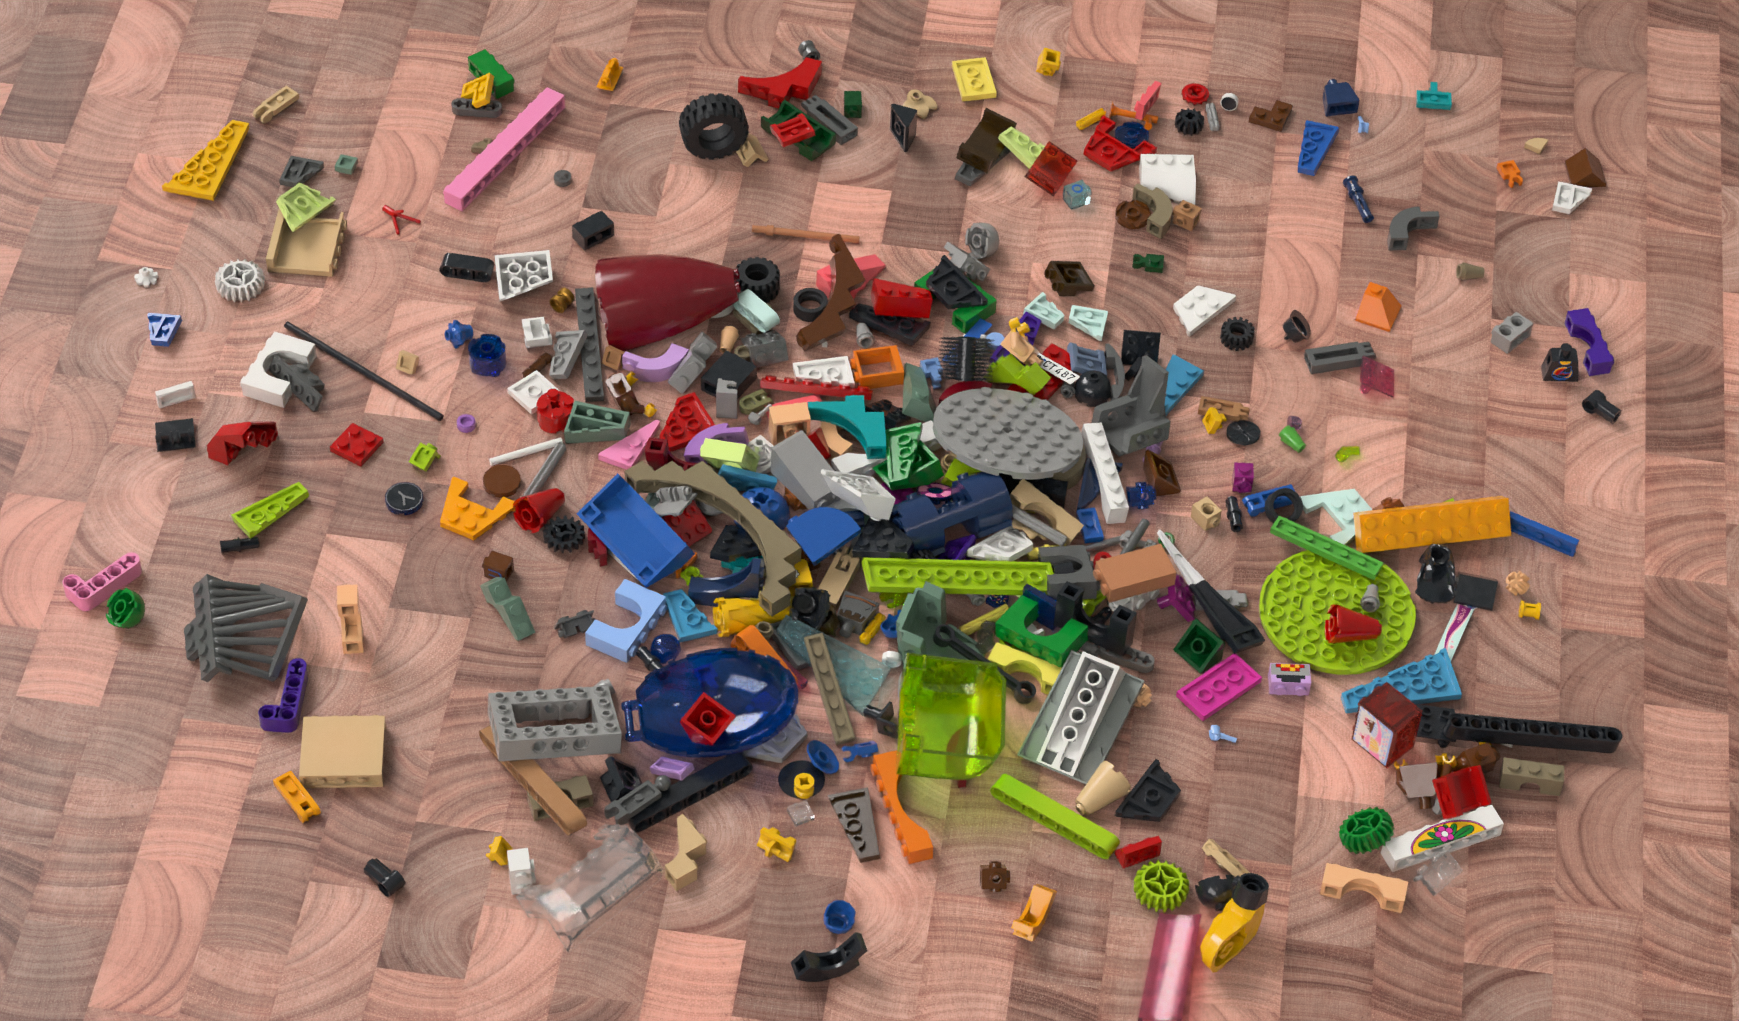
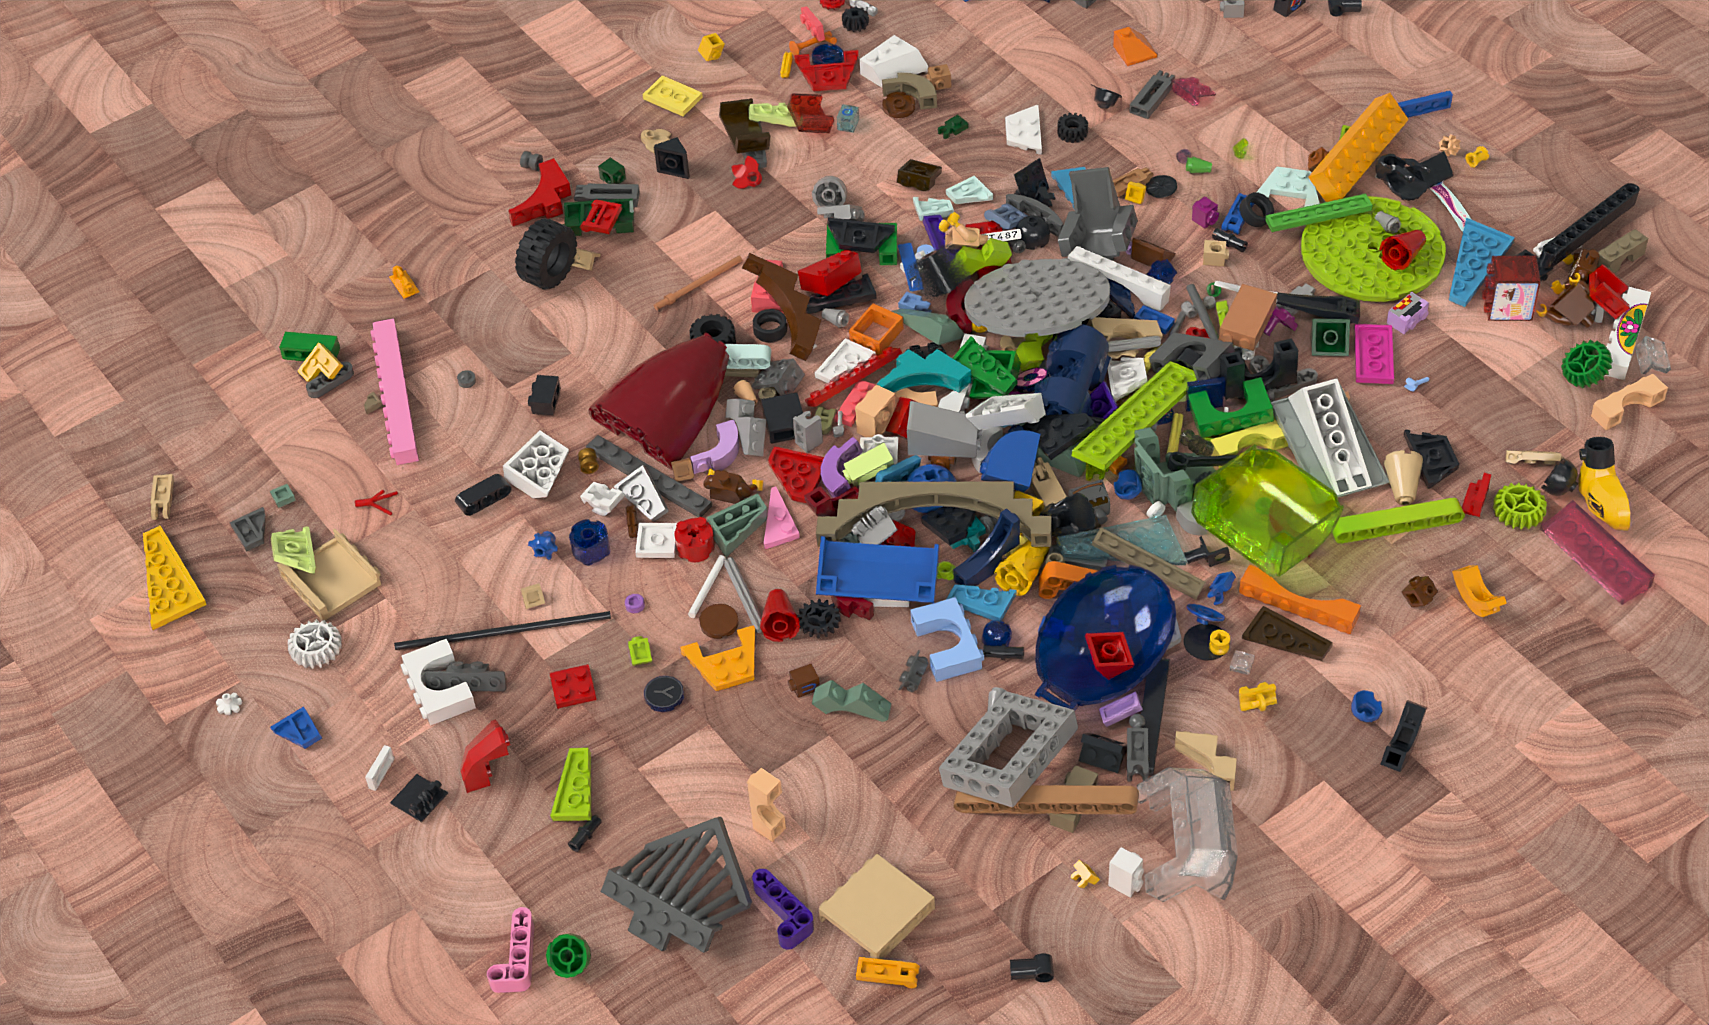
camera: 40 degrees left, 0 degrees up
yellow axle [859,613,886,645] -> none
none -> red plate [731,156,762,189]

